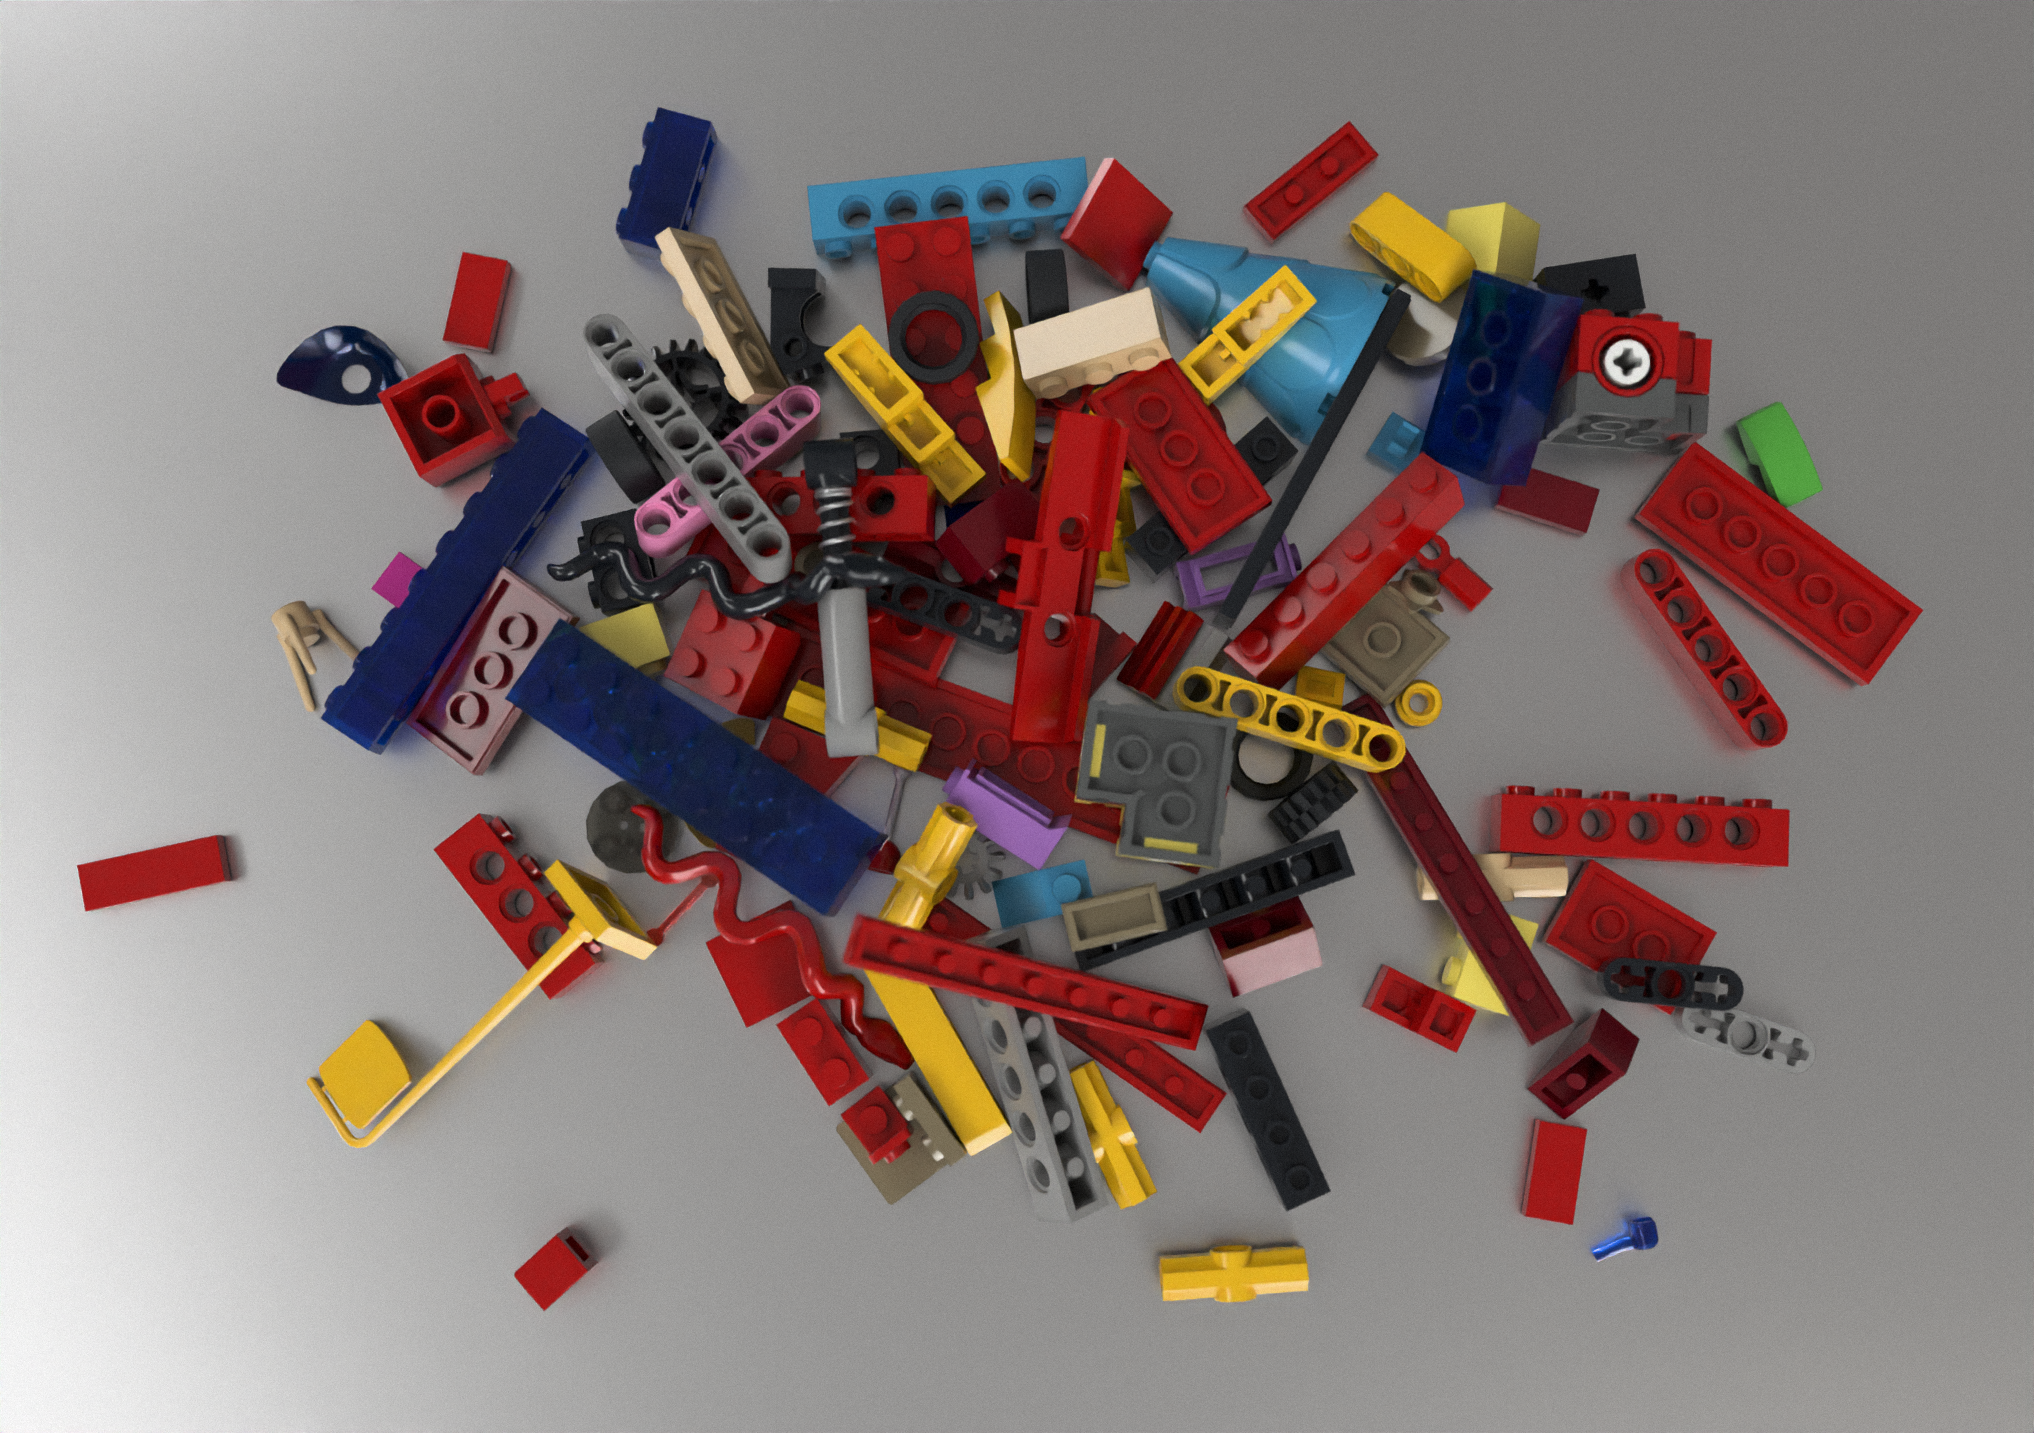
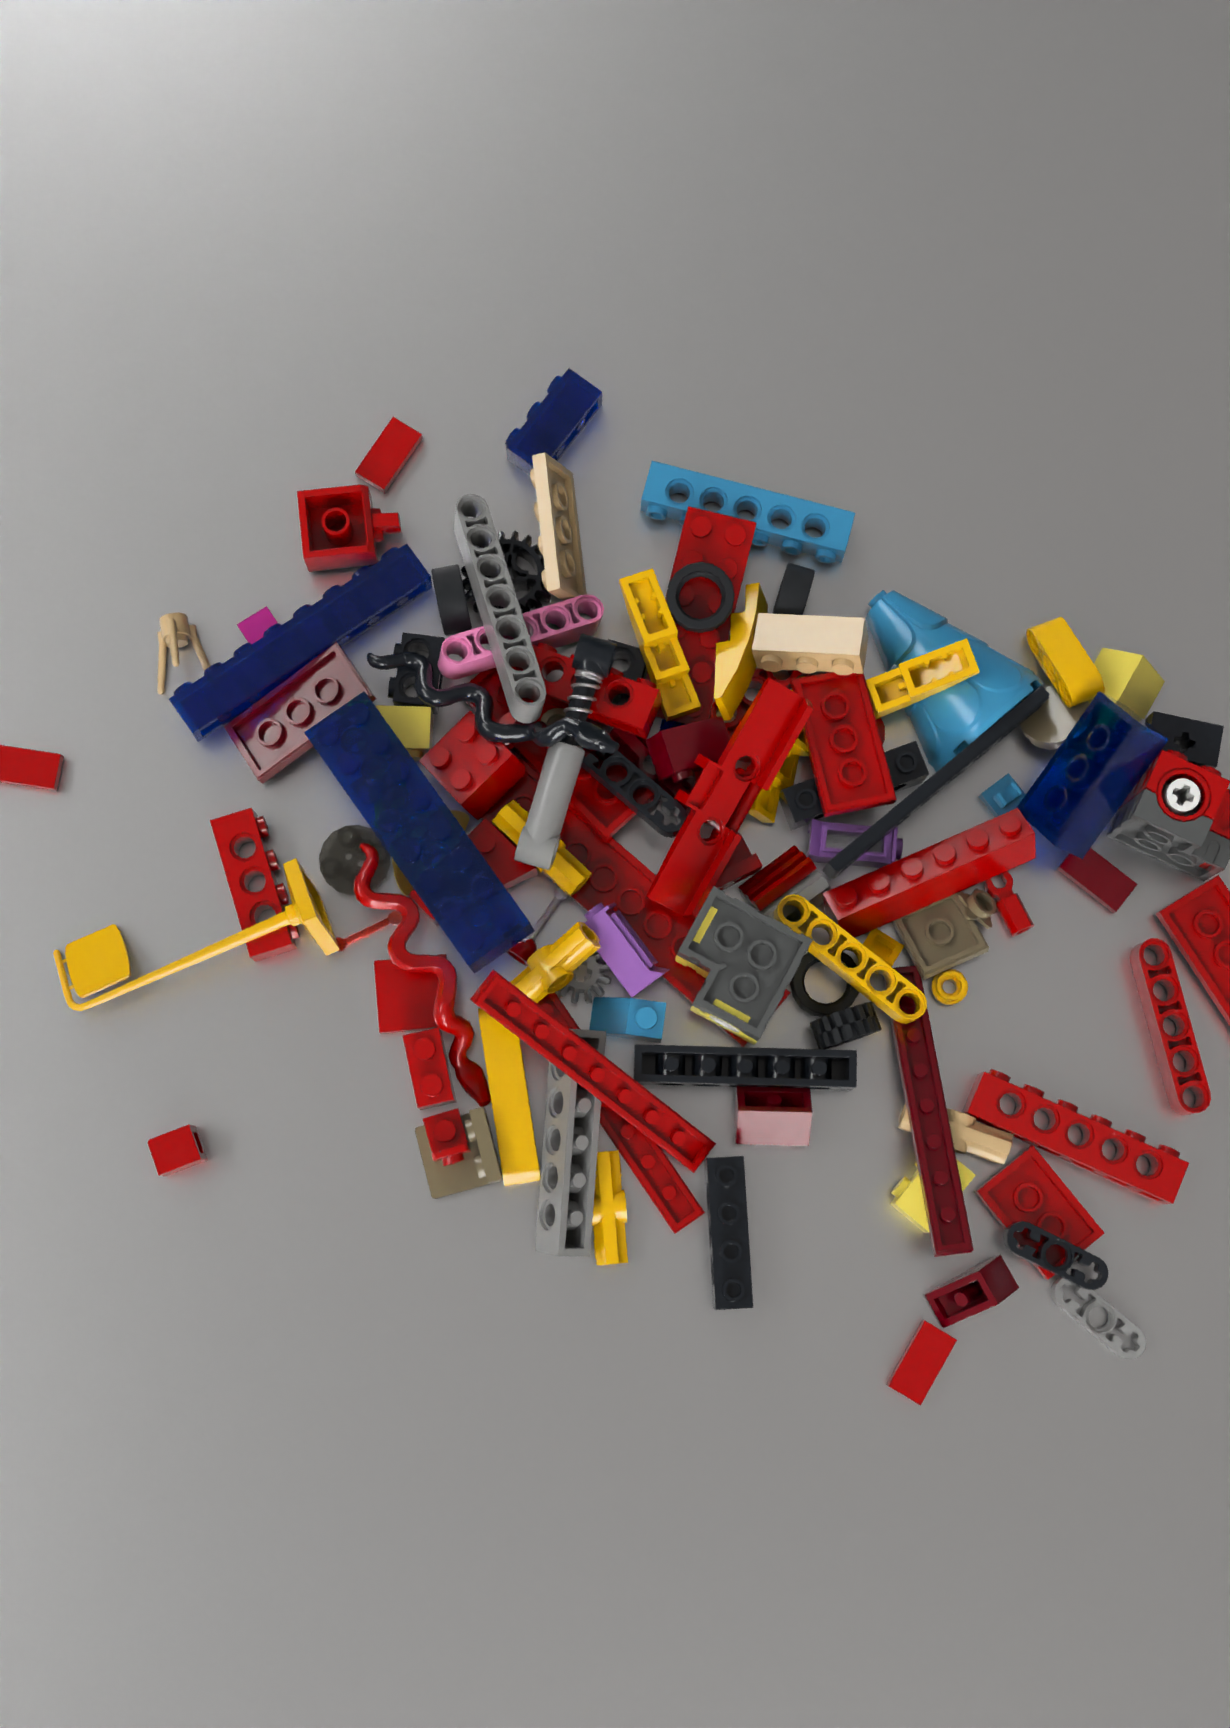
camera: 15 degrees right, 5 degrees down
clear blue piece [276,325,408,406] -> none
black tile [768,268,834,383] -> none
red tile [1060,158,1173,291] -> none
dark tan tile [1061,882,1168,952] -> none
yellow piece [1159,1245,1309,1302] -> none
red tile [1243,121,1379,245] -> none
red slope [1362,964,1477,1053] -> none
clear blue hand [1592,1217,1659,1262] -> none

